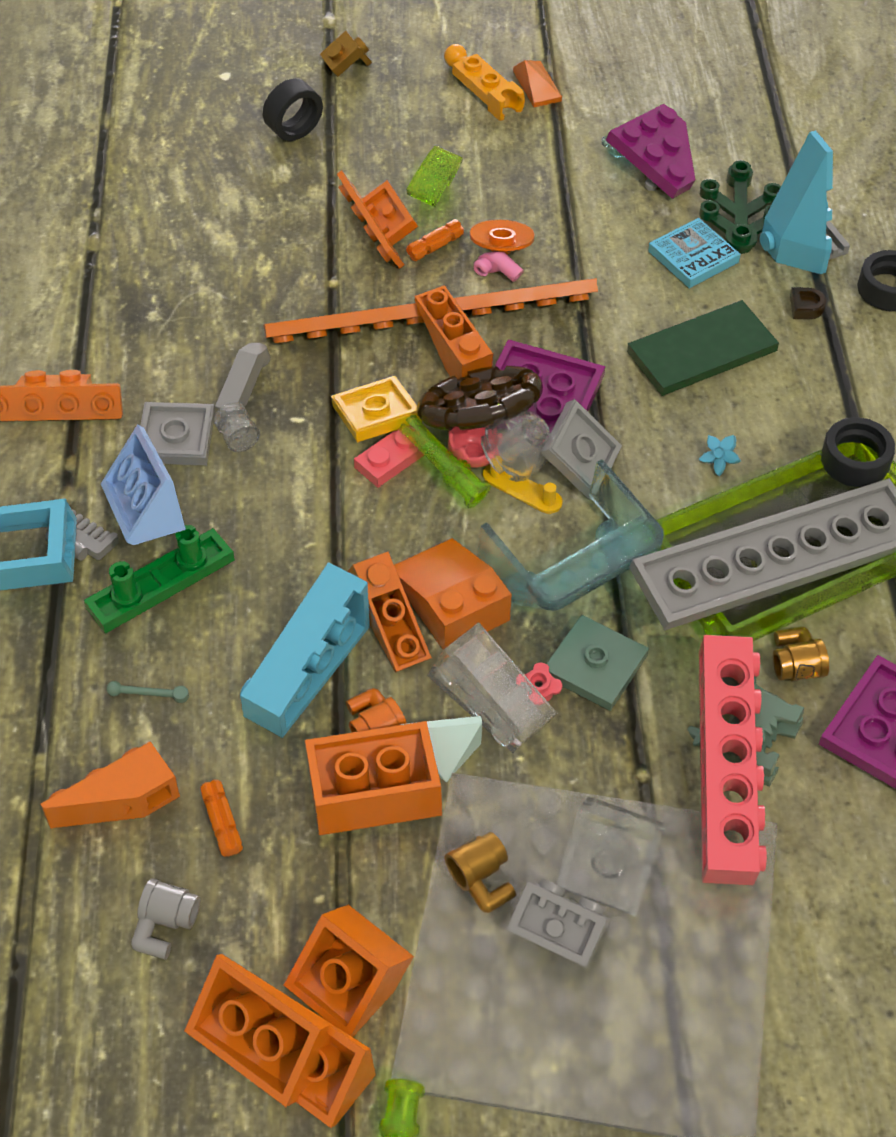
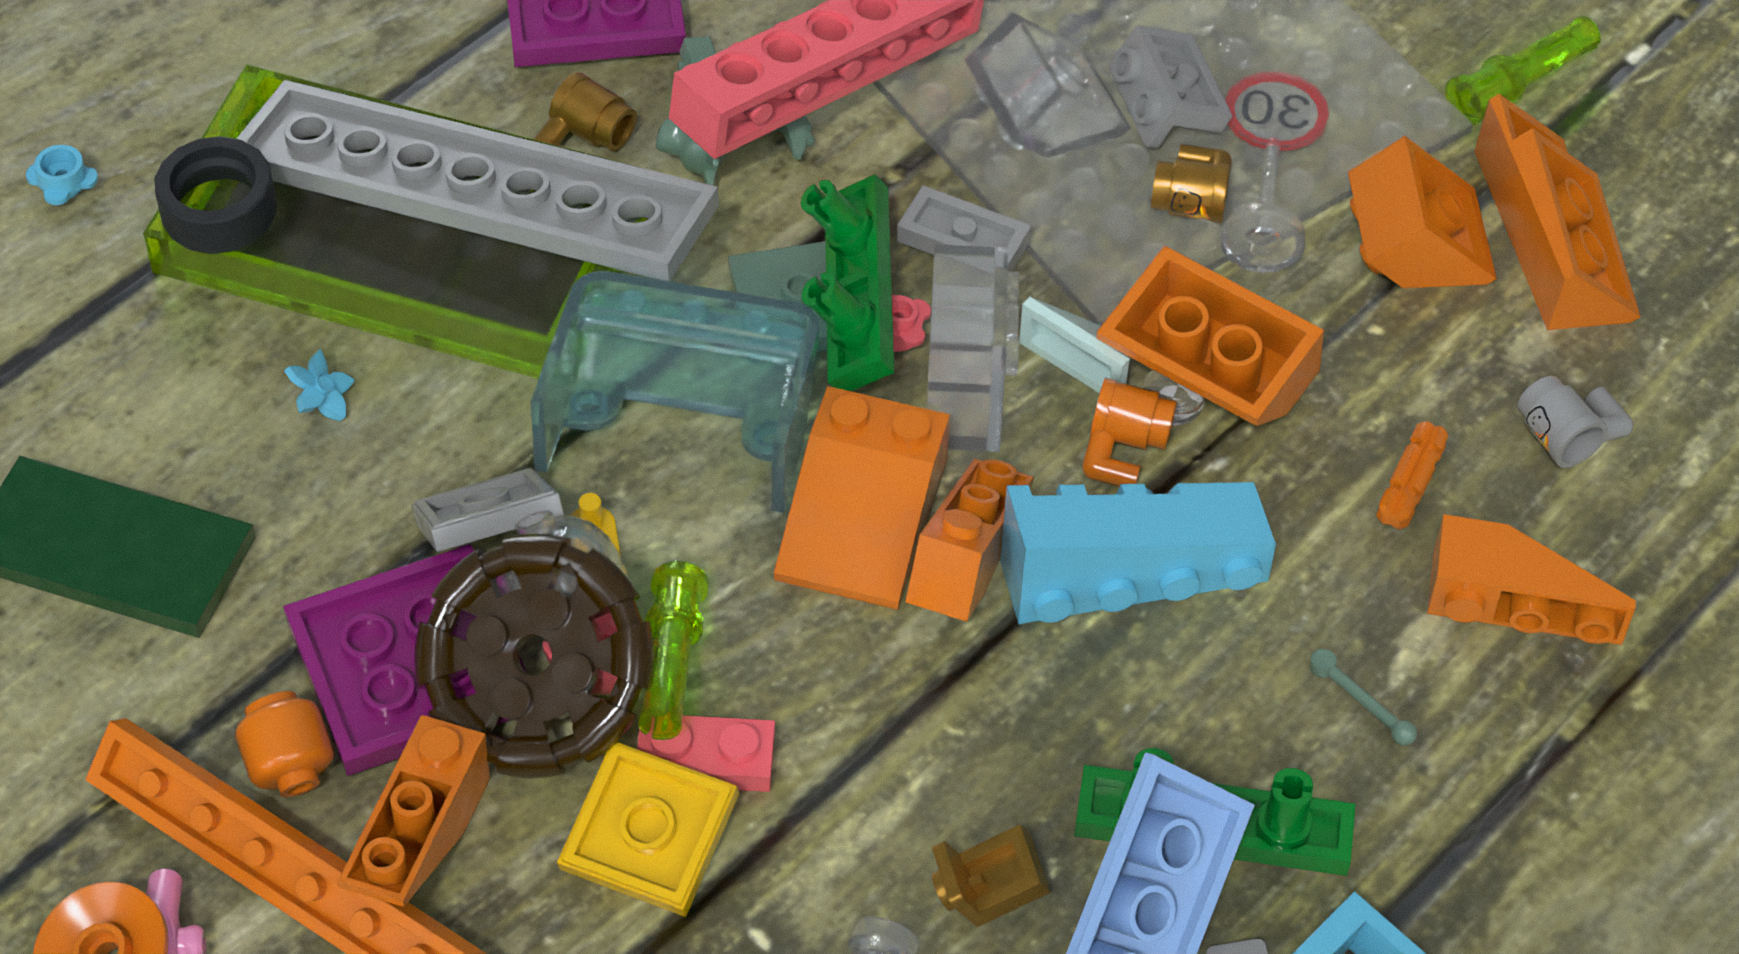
camera: 135 degrees left, 0 degrees up
none -> orange head [235,691,335,798]
none -> green plate [800,174,894,391]
none -> light grey plate [896,185,1032,282]
none -> pearl gold bracket [932,824,1051,927]
none -> clear piece [1220,72,1329,273]

